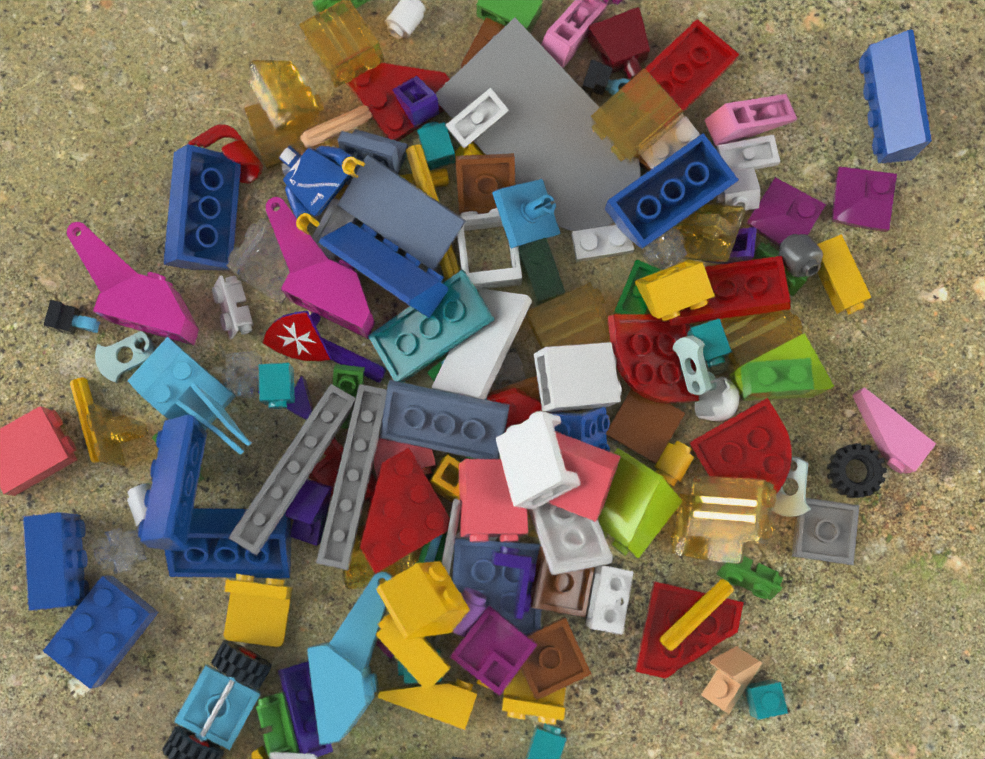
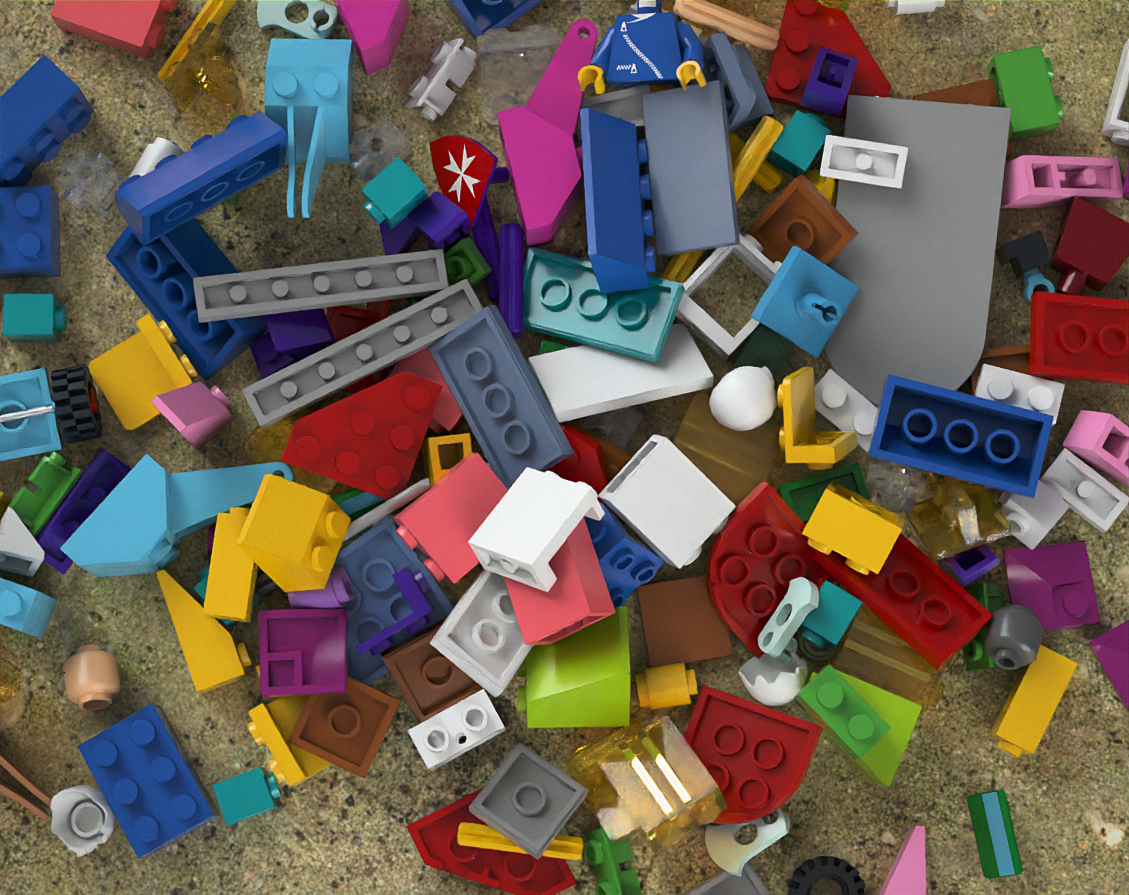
camera: 50 degrees right, 0 degrees up
clear yellow brick [590,68,684,165] -> none
none -> teal brick [3,294,68,342]
none -> bright pink slope [151,381,234,451]
none -> dark purple slope [407,191,471,254]
none -> light grey tile [469,742,588,860]
none -> dark purple axle [499,223,524,339]
none -> white hair [709,366,777,431]
none -> yellow bracket [777,367,857,470]
none -> green slope [967,789,1023,879]

